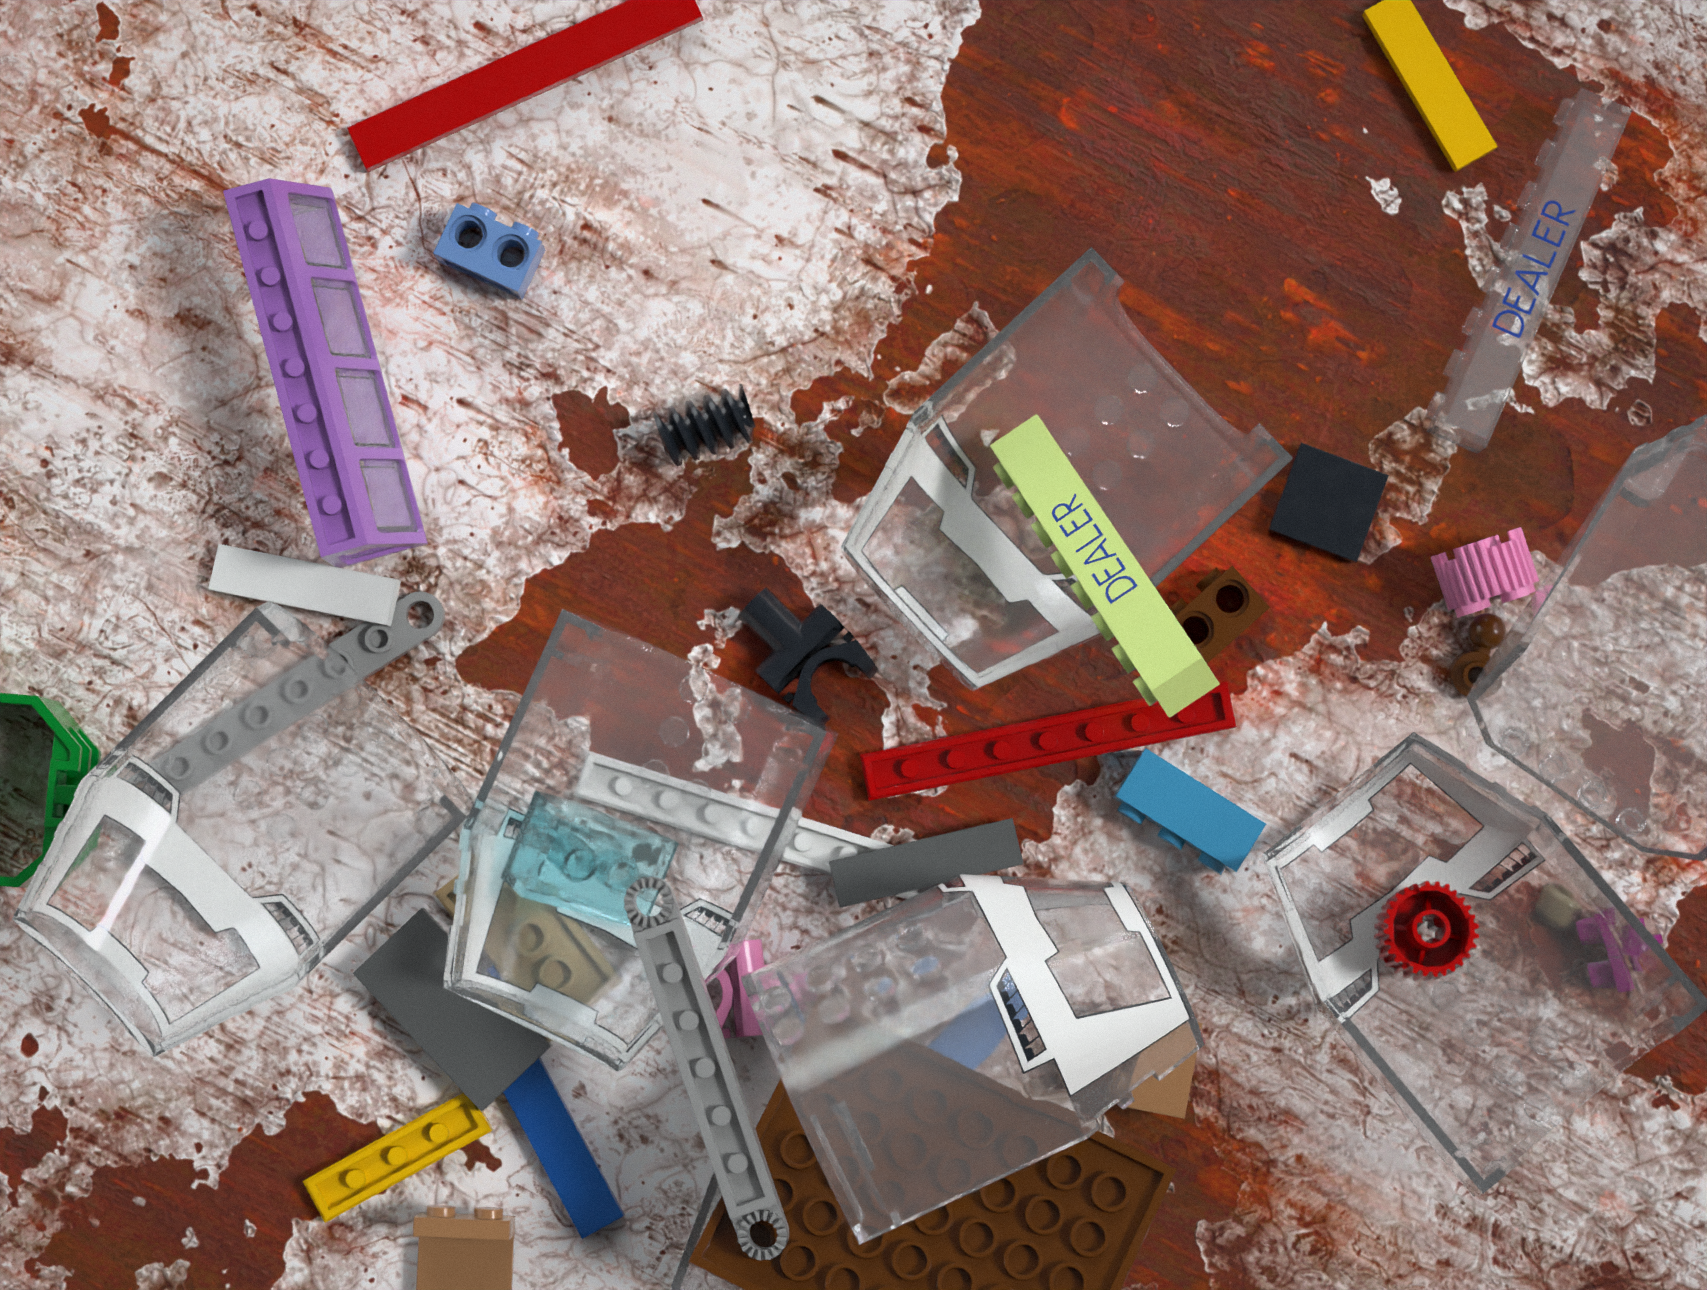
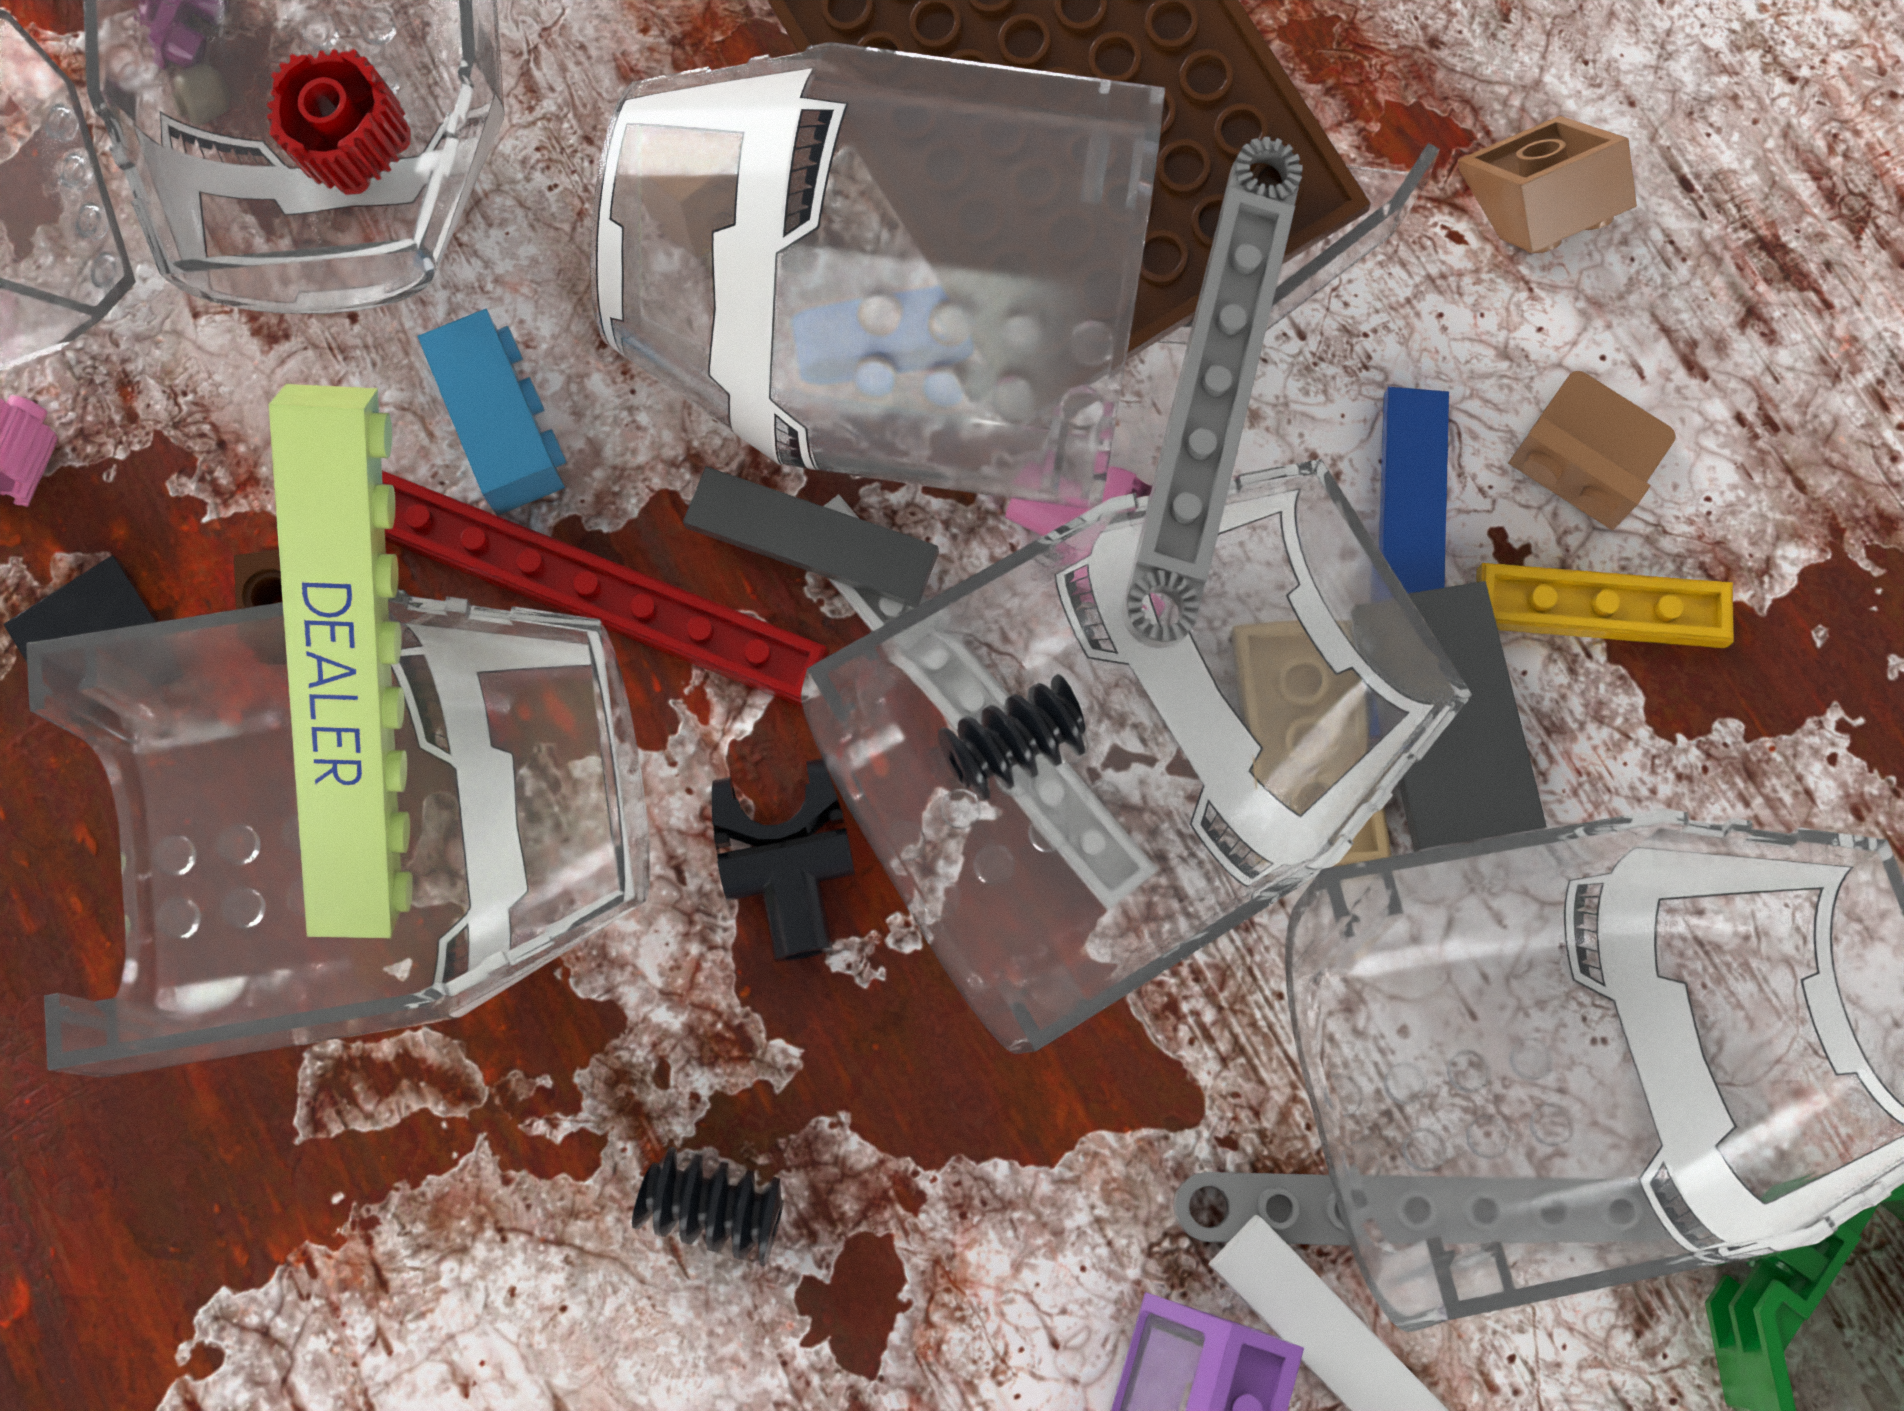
camera: 145 degrees left, 10 degrees down
clear light blue slope [500,790,679,926] -> none
reddish brown plate [1449,613,1507,698] -> none
none -> black piece [937,674,1086,801]

